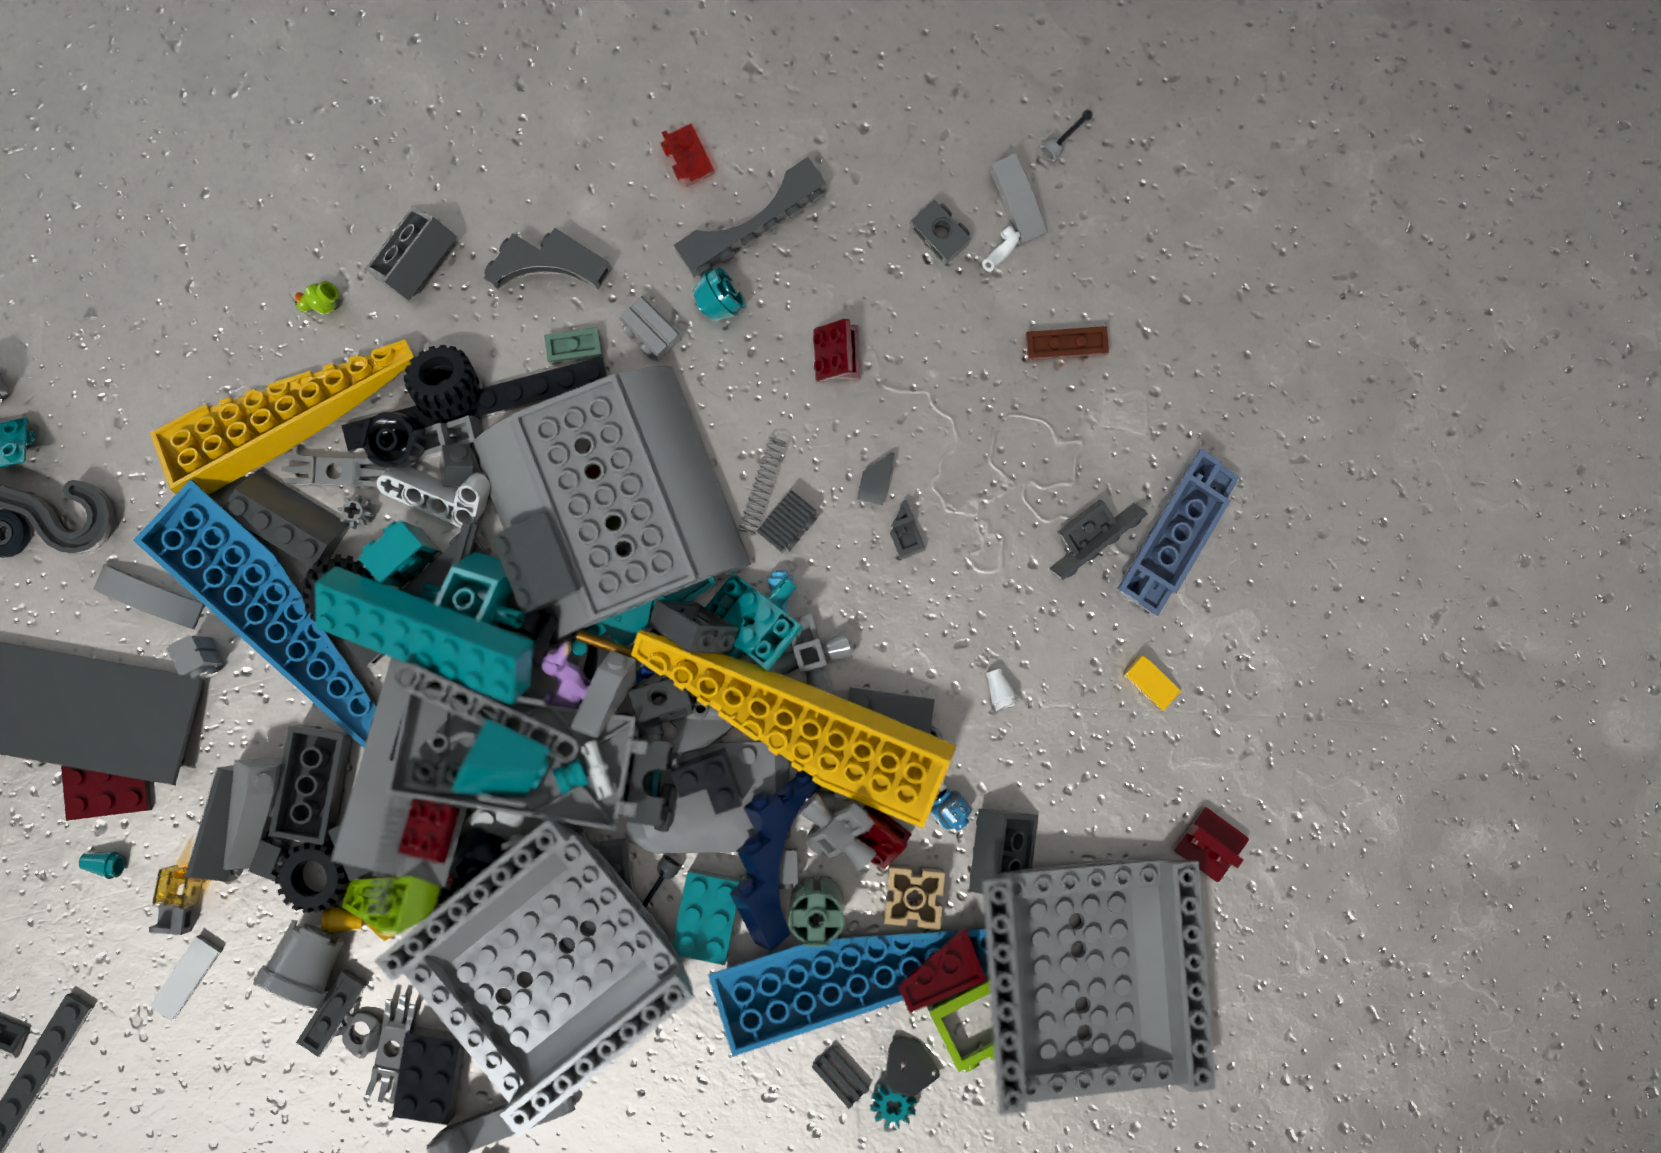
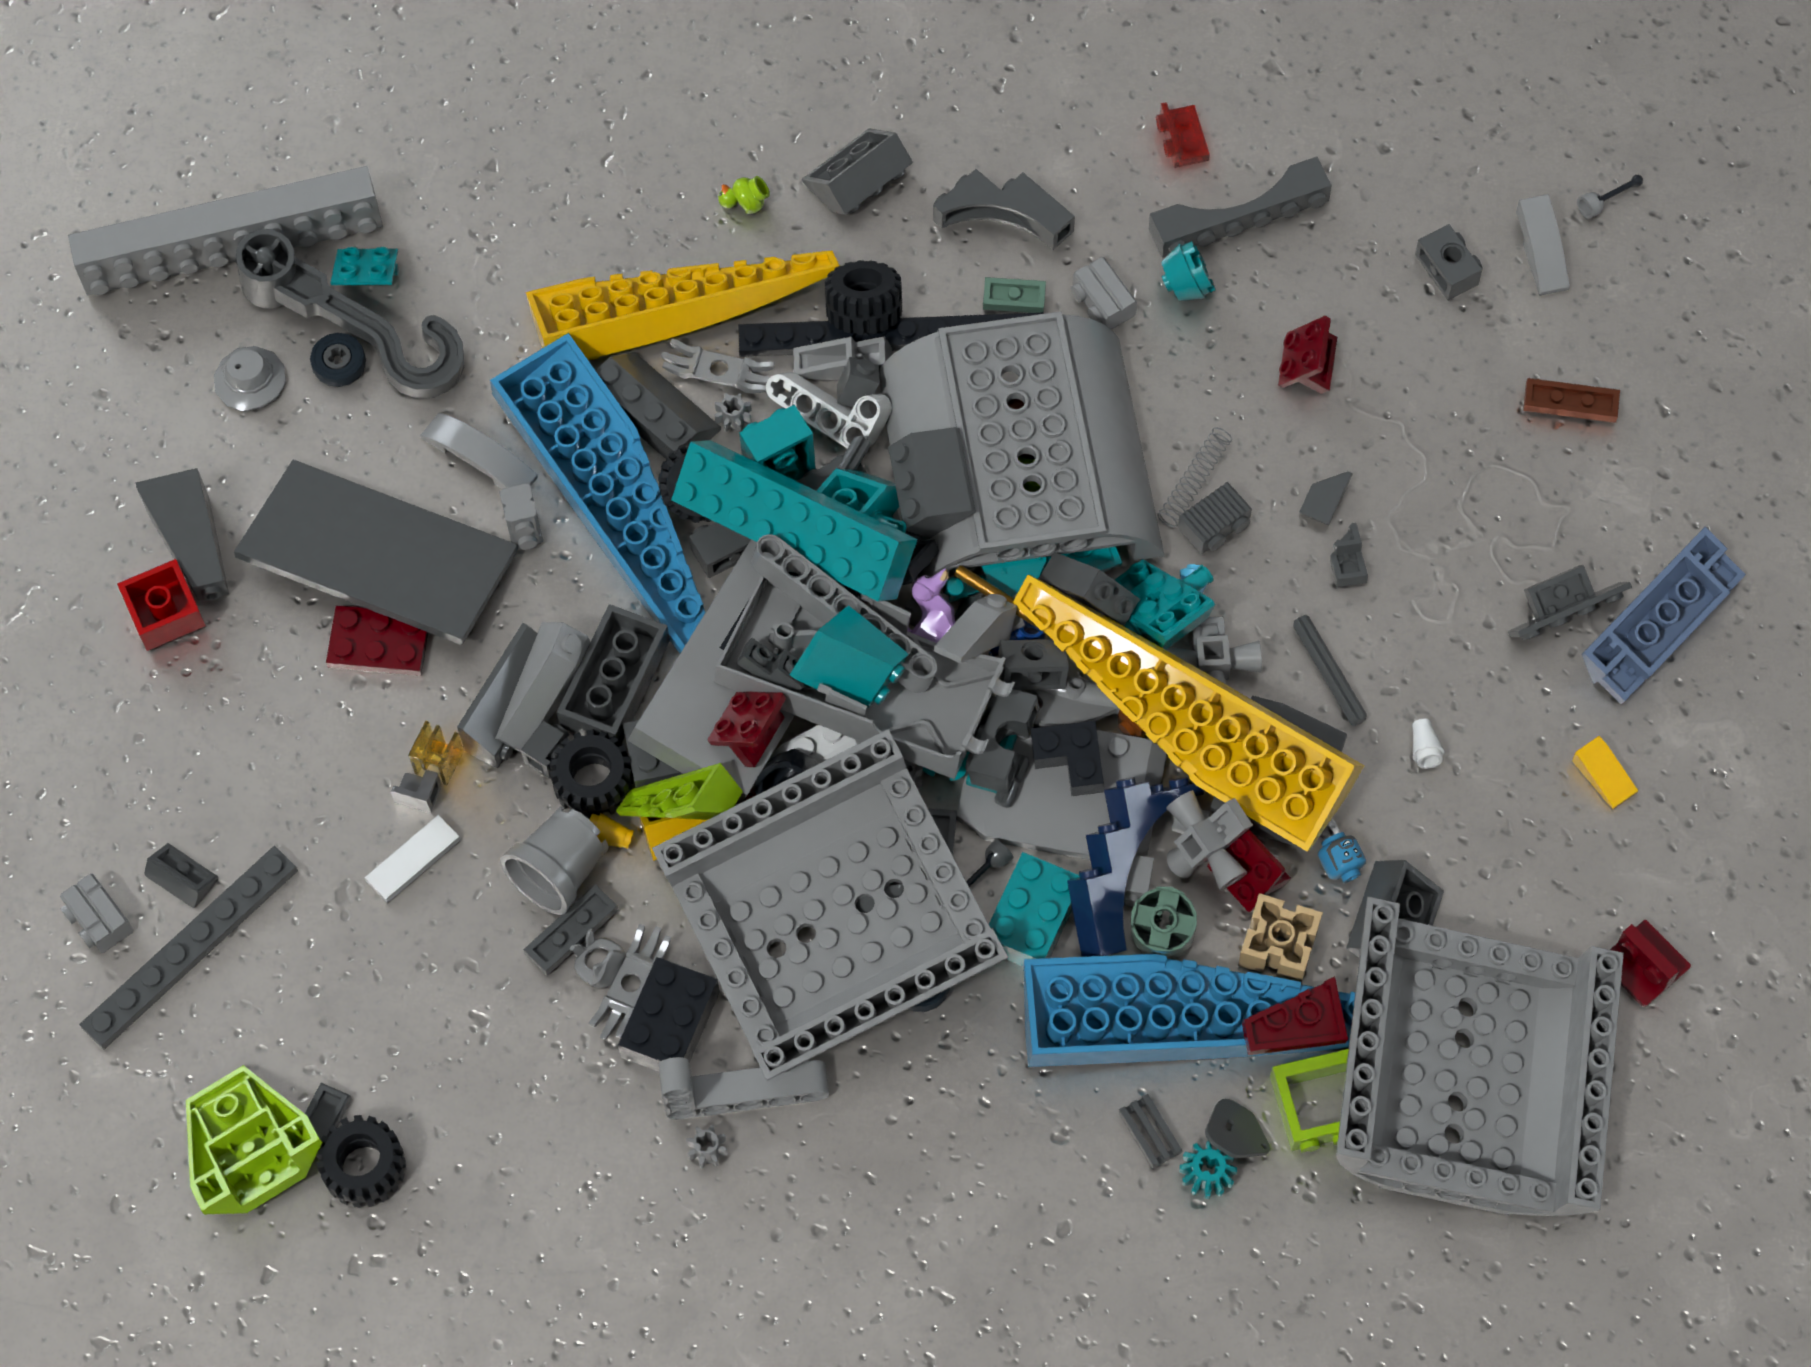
camera: 15 degrees right, 20 degrees down
teal cone [79,852,125,879] -> none
black brick [360,412,426,467] -> none
light grey piece [367,808,405,914] -> none
teal wheel [552,758,589,795] -> none
white pin [579,740,616,800] -> none
white arm [982,226,1020,272] -> none
none -> dark grey axle [1293,615,1367,726]

